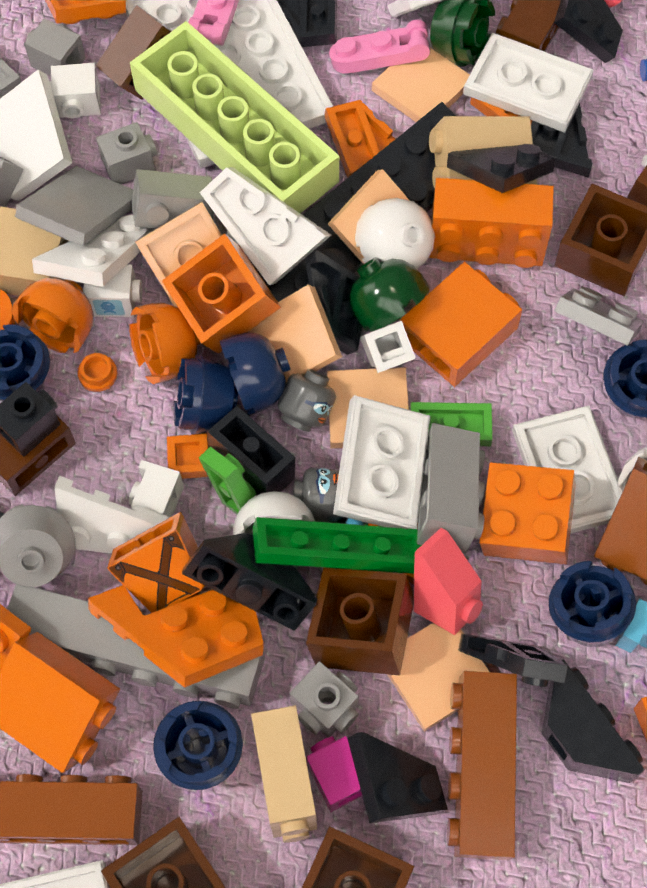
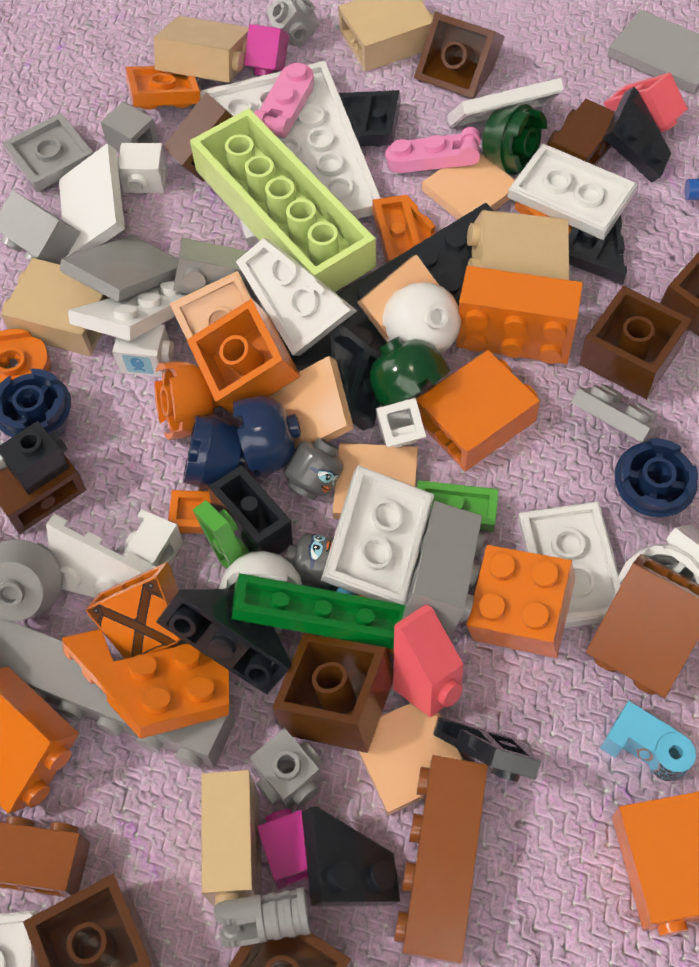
camera: 10 degrees right, 5 degrees down
orange cylinder [11,278,94,353] -> none
orange plate [77,353,118,392] -> none
light grey brick [96,122,157,184] -> none
dark blue cone [153,701,243,790] -> none
black wing [447,144,556,193] -> none
black slope [542,659,645,783] -> none
dark blue cone [549,561,636,647] -> none
none -> light grey hinge [213,887,311,948]

